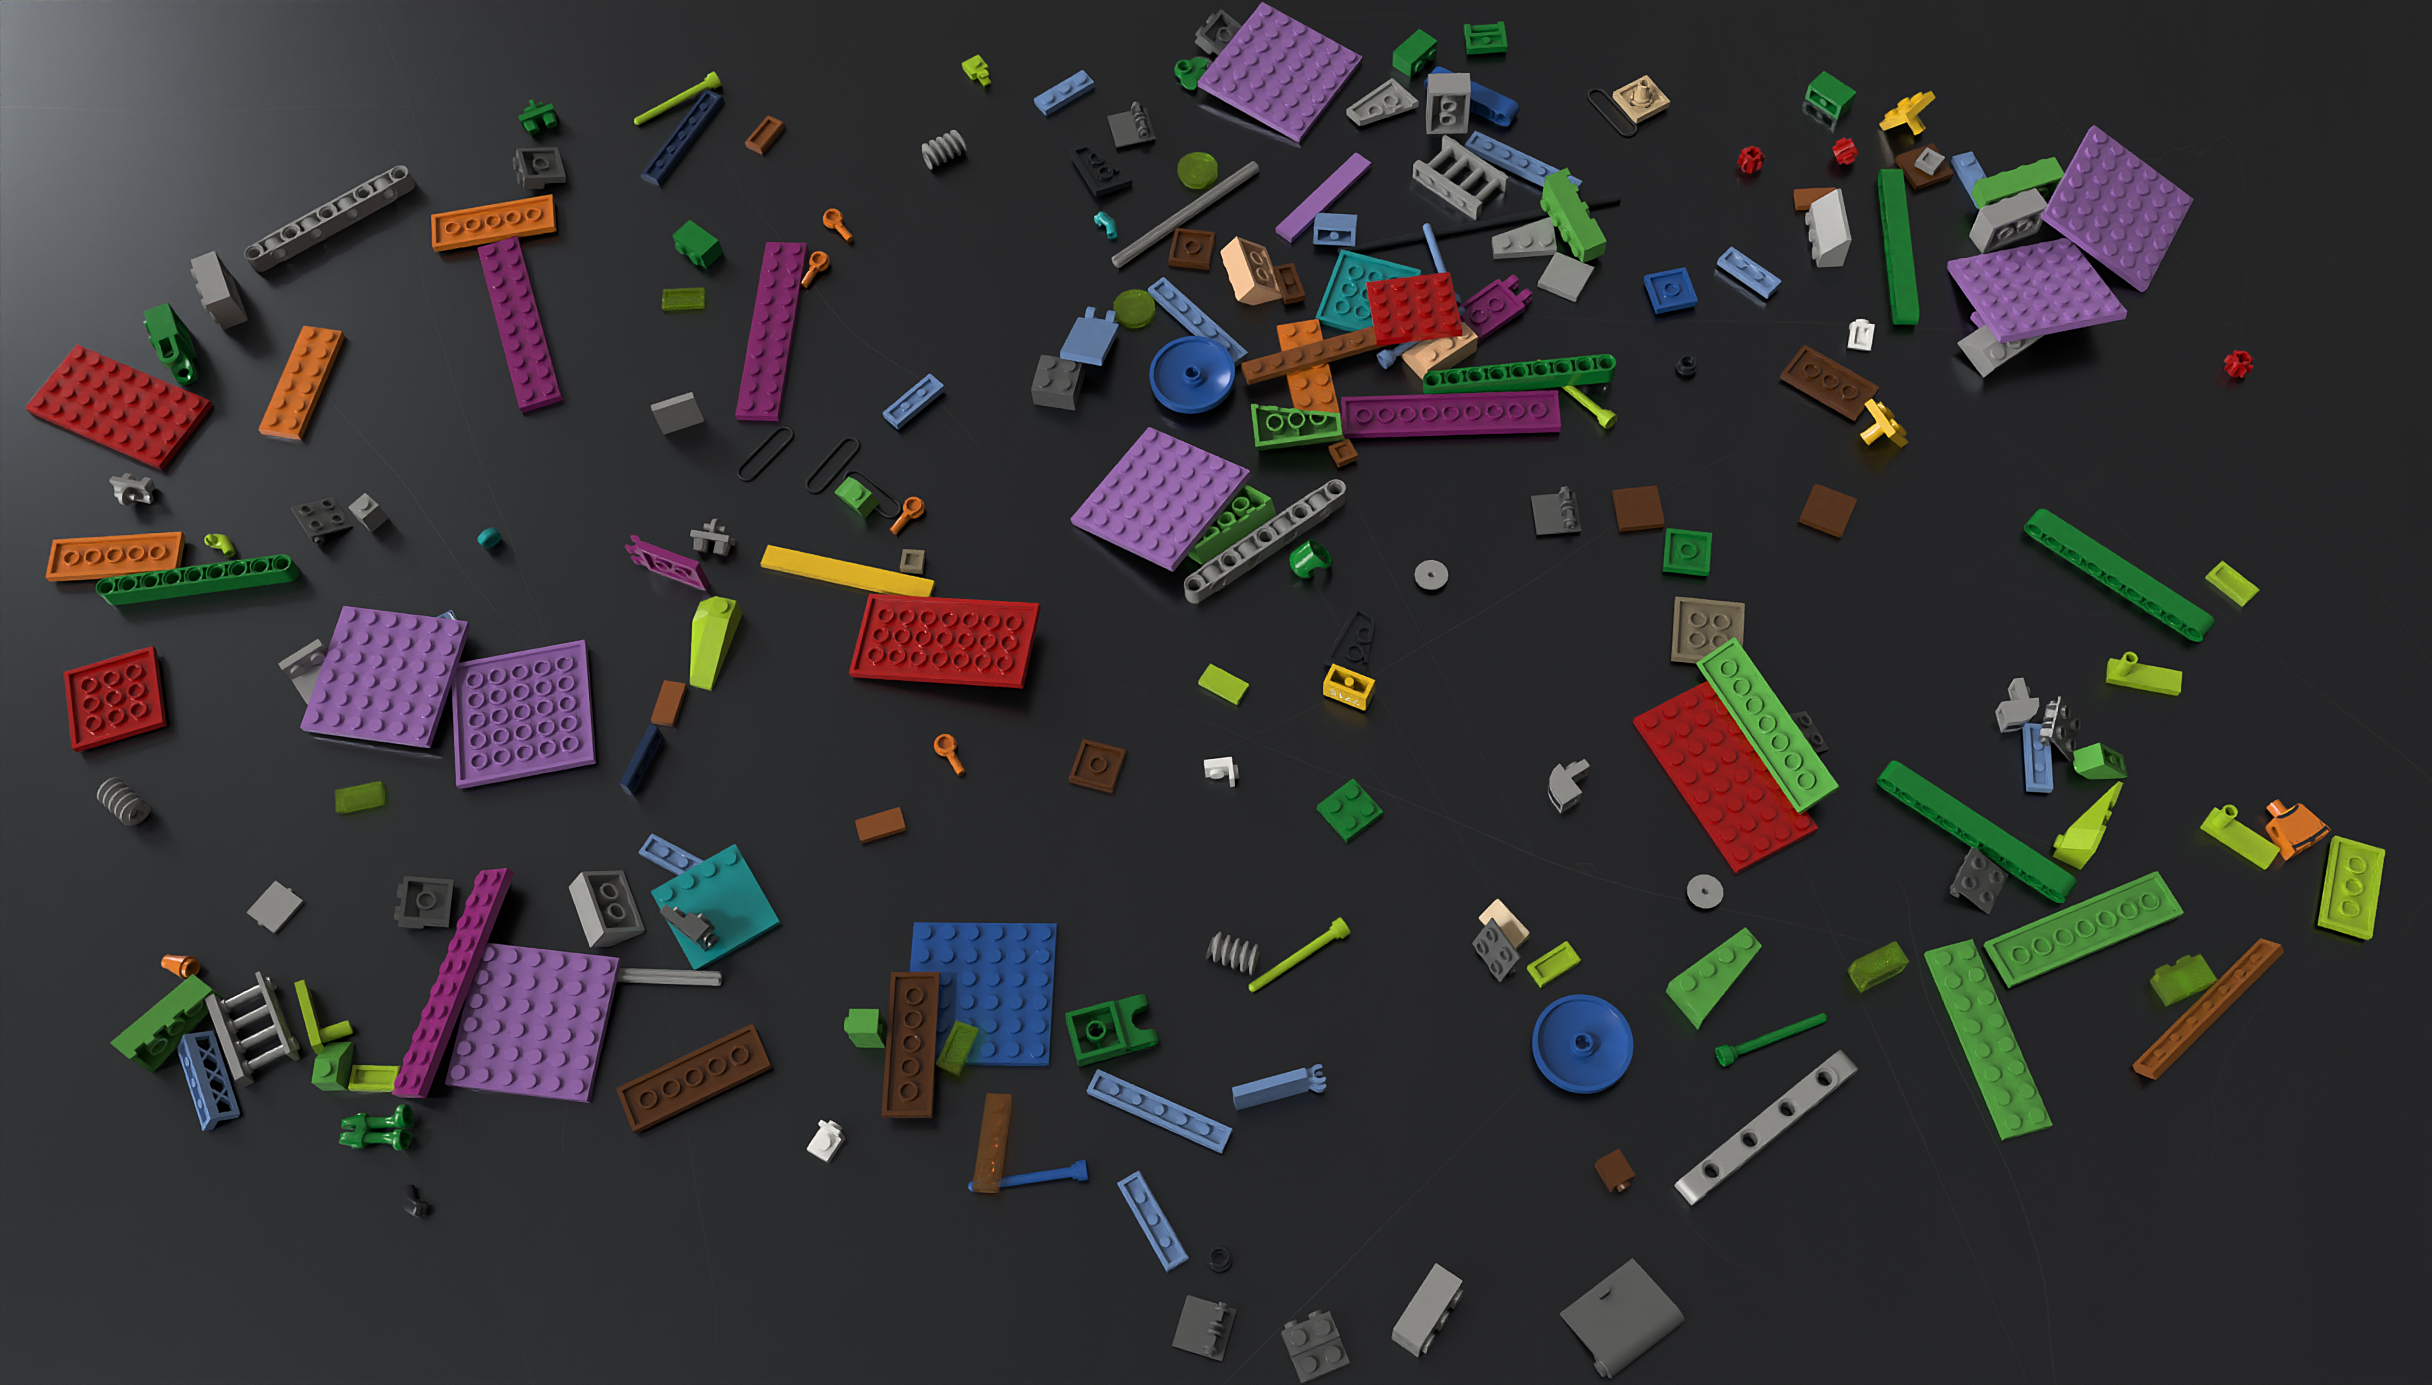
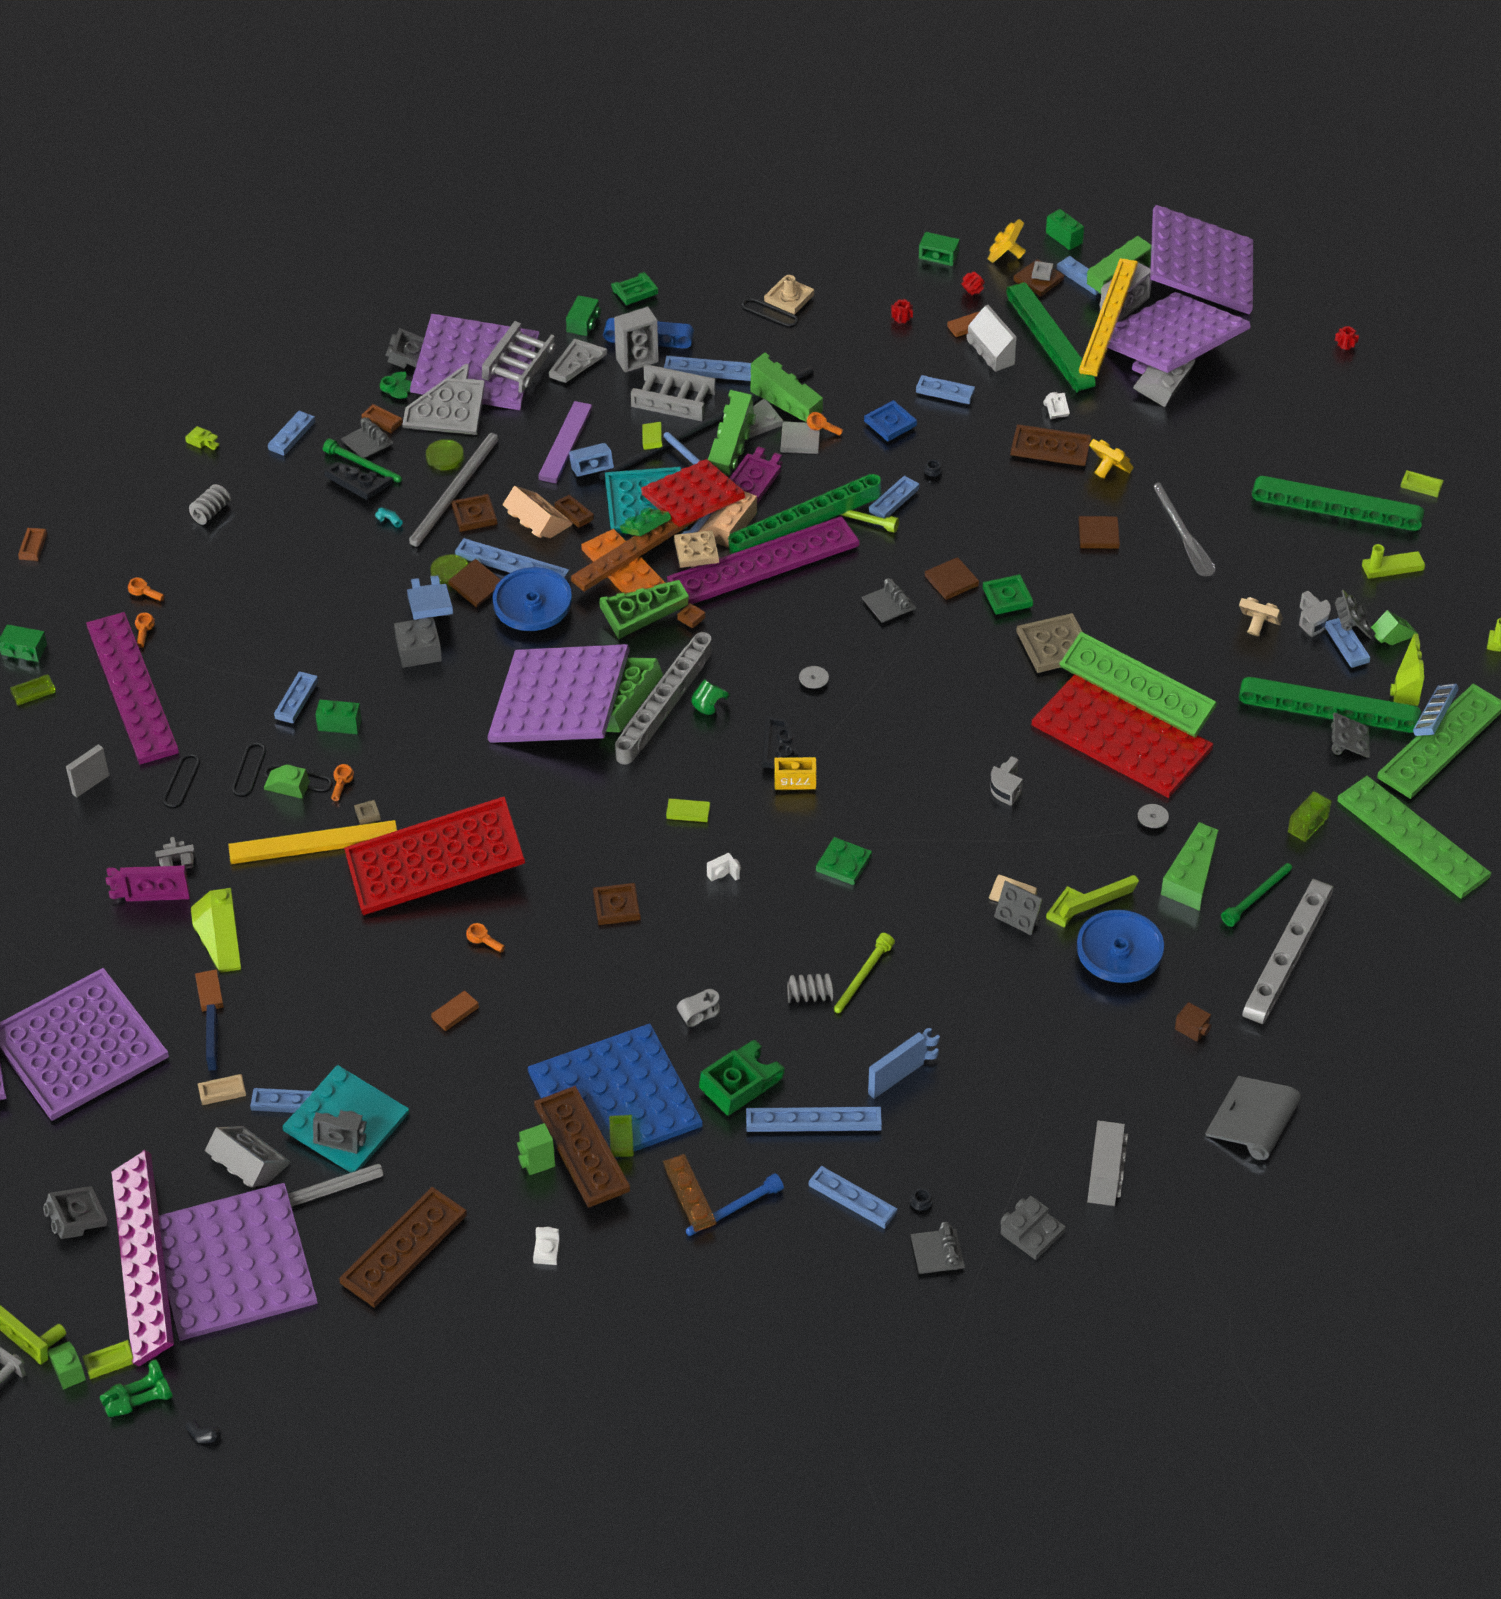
camera: 30 degrees left, 15 degrees down
none -> tan tile [198,1074,246,1105]
none -> green brick [315,700,362,735]
none -> green piece [323,438,402,483]
none -> dark orange tile [362,404,403,433]
none -> light grey wing [402,364,485,435]
none -> reddish brown tile [448,559,501,608]
none -> light grey fence [482,321,556,393]
none -> green plate [620,508,671,536]
none -> lime tile [642,422,662,450]
none -> tan plate [674,530,719,568]
none -> light grey piece [677,989,720,1027]
none -> bright green wedge [708,390,756,477]
none -> orange plate [807,412,843,436]
none -> medium blue plate [869,476,919,519]
none -> green brick [1046,209,1084,250]
none -> lime tile [1060,875,1139,919]
none -> yellow tile [1079,258,1138,376]
none -> clear piece [1153,483,1215,576]
none -> tan plate [1239,597,1283,636]
none -> medium blue tile [1413,684,1459,736]

